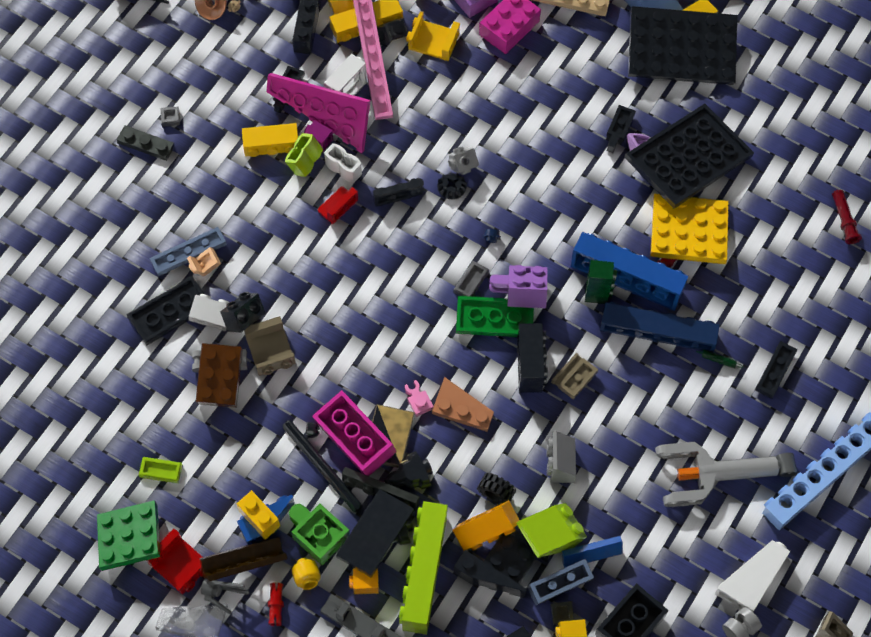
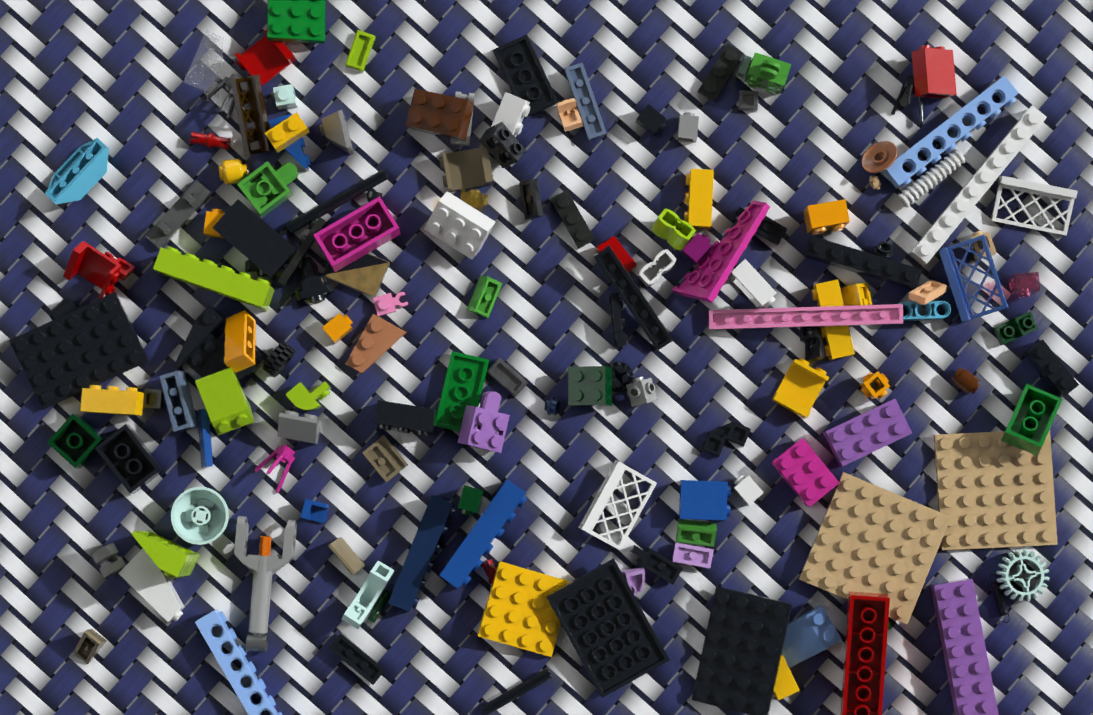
camera: 100 degrees right, 20 degrees up
none -> lime slope [132,531,200,579]
none -> light aqua piece [171,487,229,545]
none -> dark pink plant [254,444,295,493]
none -> light aqua brick [273,84,298,110]
none -> lime brick [285,381,331,411]
none -> blue panel [300,499,330,523]
none -> light grey slope [319,110,354,154]
none -> light orange brick [322,313,353,343]
none -> dark tan slope [328,537,365,575]
none -> light aqua arch [342,561,395,629]
none -> white brick [424,191,495,259]
none -> clear yellow brick [461,188,488,211]
none -> bright green slope [467,275,503,318]
none -> black axle [482,669,552,715]
none -> black plate [519,179,544,220]
none -> pearl dark grey plate [550,190,595,249]
none -> dark green brick [568,366,612,407]
none -> white fence [578,460,657,550]
none -> black plate [593,245,673,351]
none -> black brick [636,104,666,136]
none -> lavender plate [672,542,714,568]
none -> bright green slope [676,519,717,547]
none -> light grey brick [677,112,699,142]
none -> blue brick [679,480,731,521]
none -> black tile [701,422,751,457]
none -> white brick [733,475,764,505]
none -> sand green tile [737,55,752,79]
none -> bright green brick [744,52,792,94]
none -> light orange brick [803,199,850,236]

